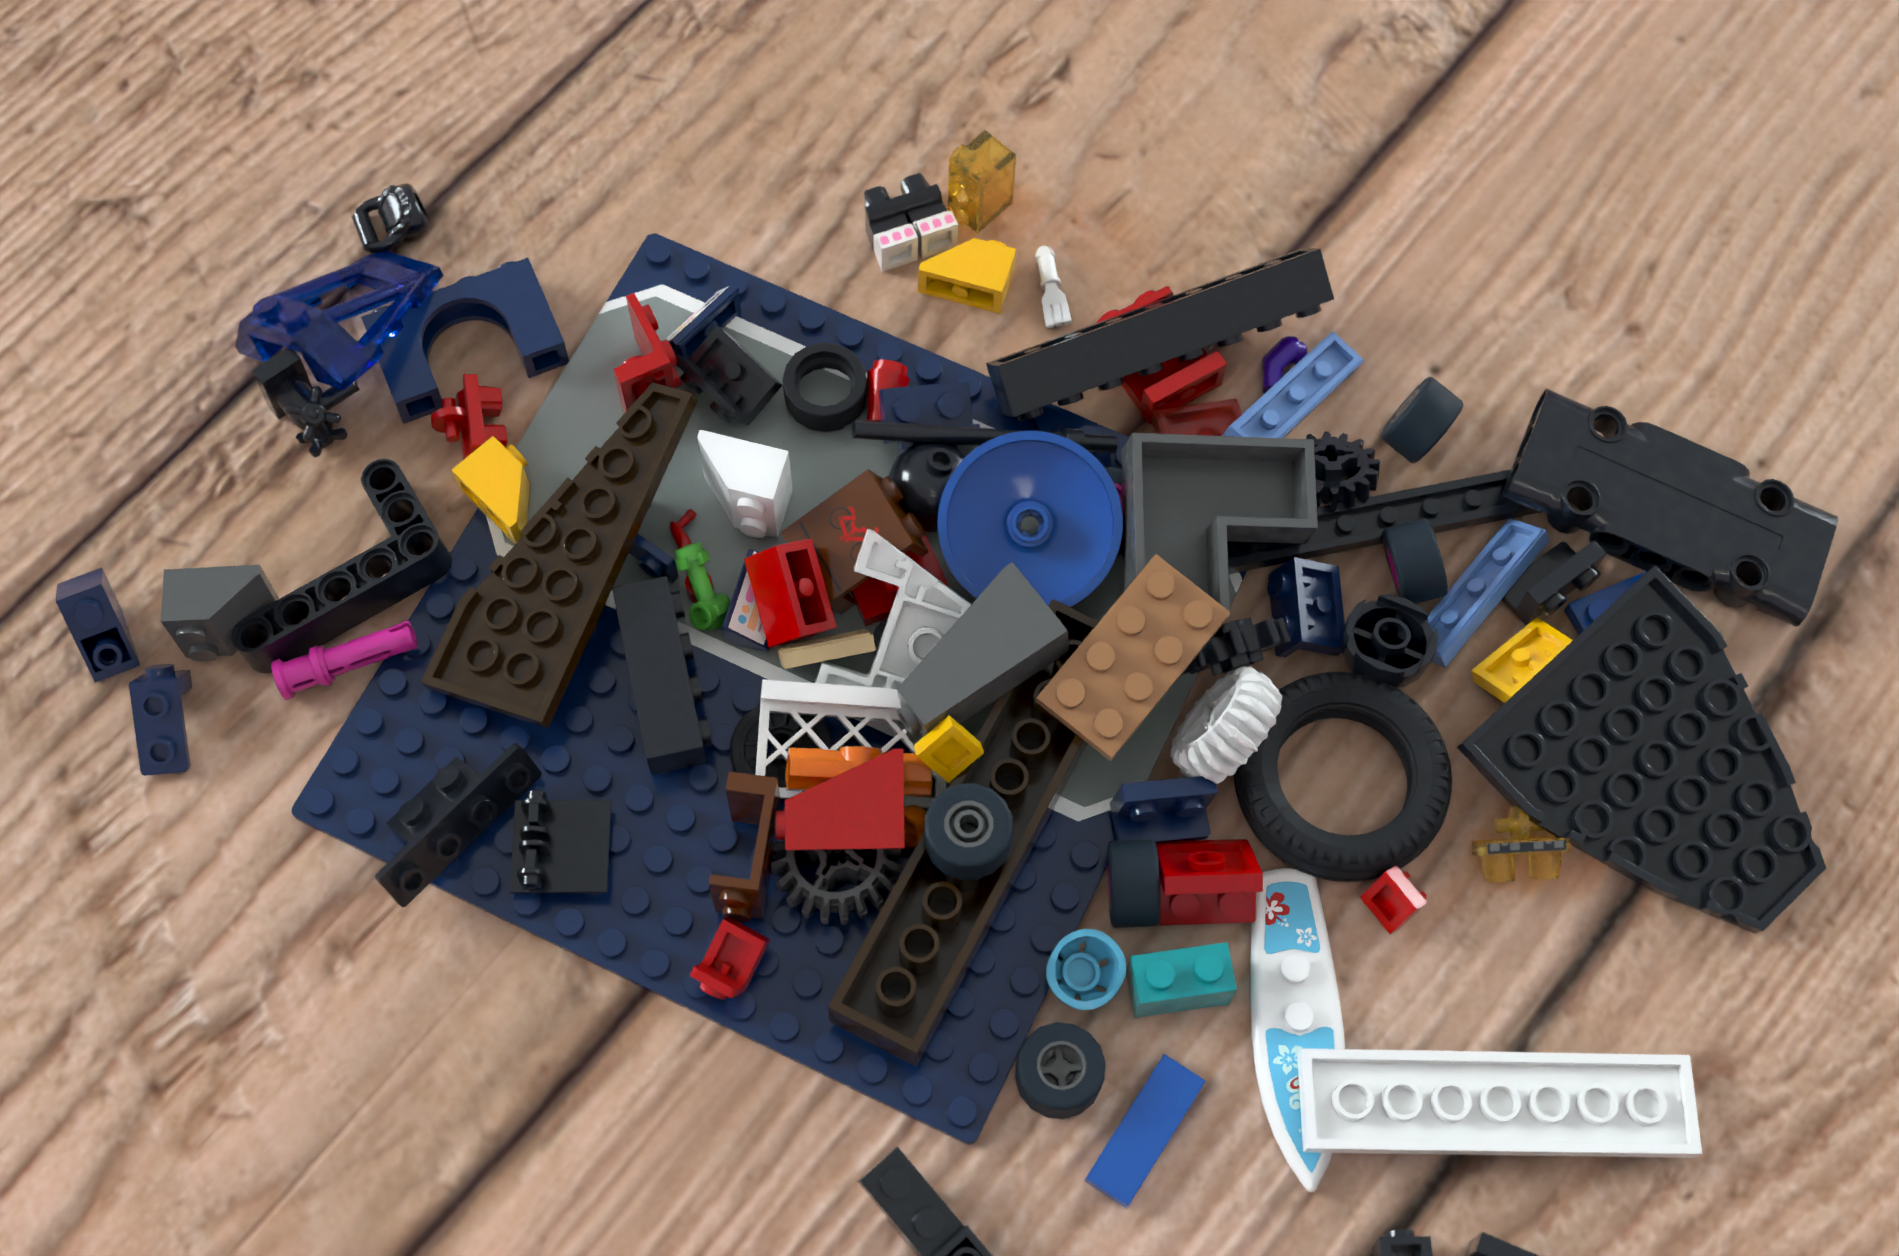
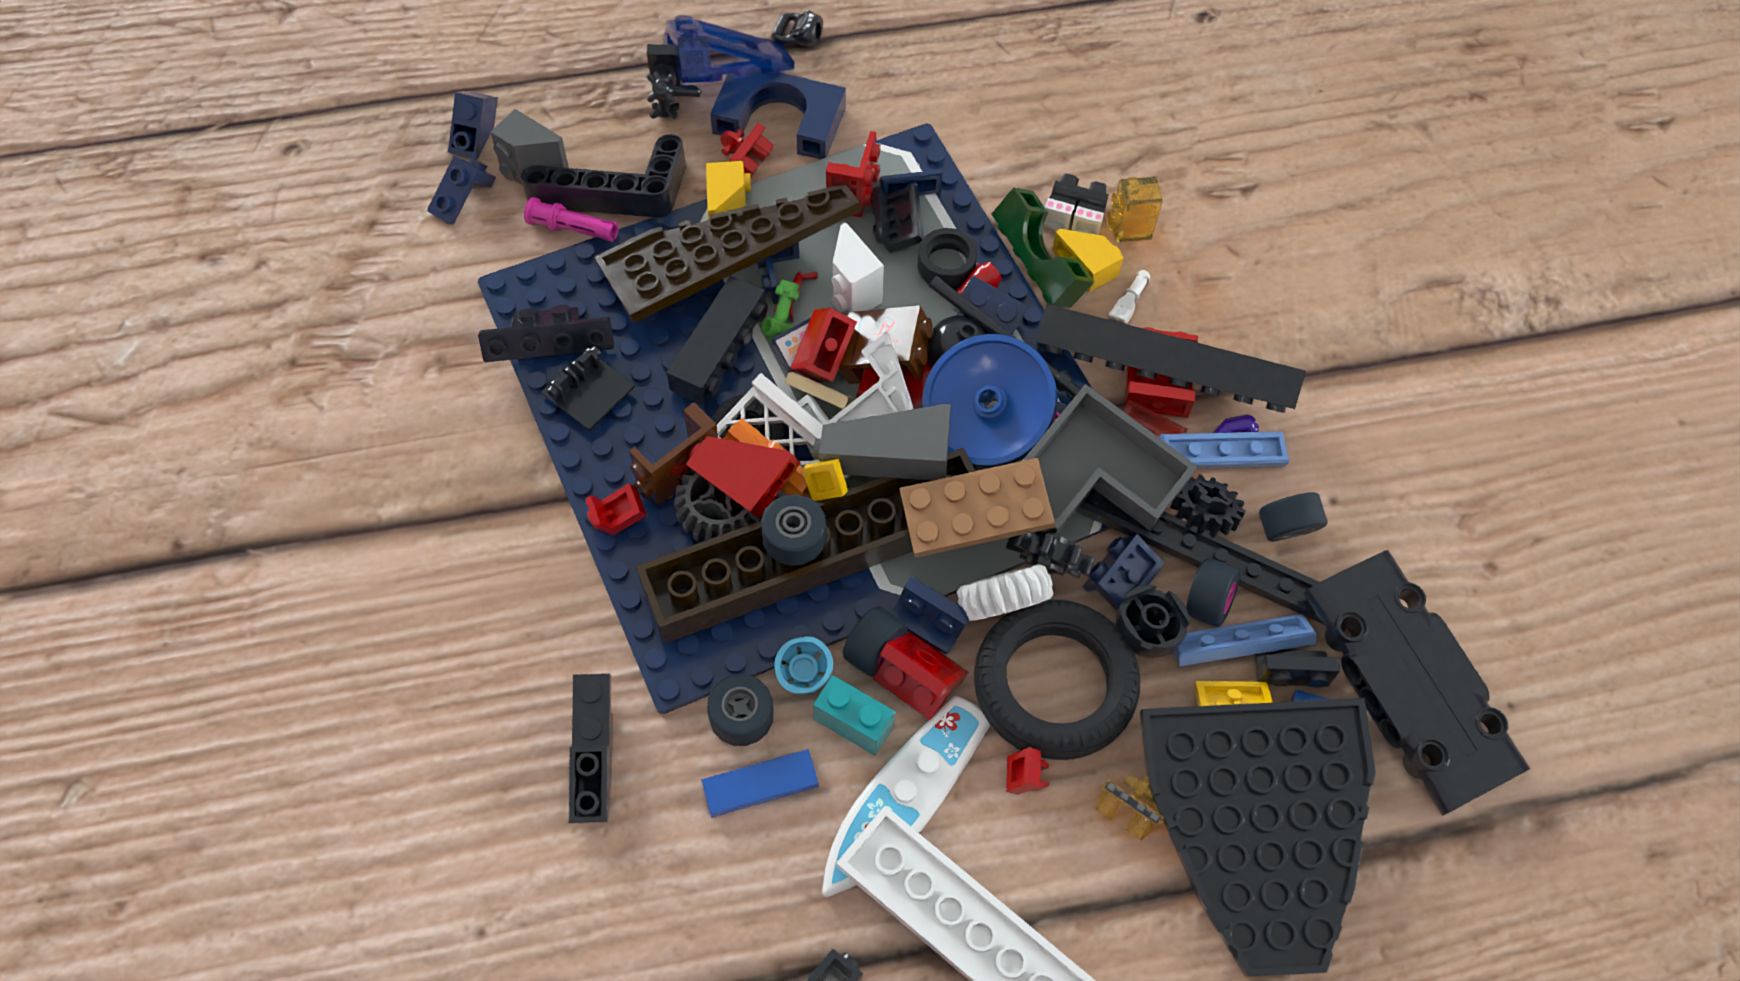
camera: 40 degrees right, 5 degrees down
none -> dark green arch [991,187,1094,308]

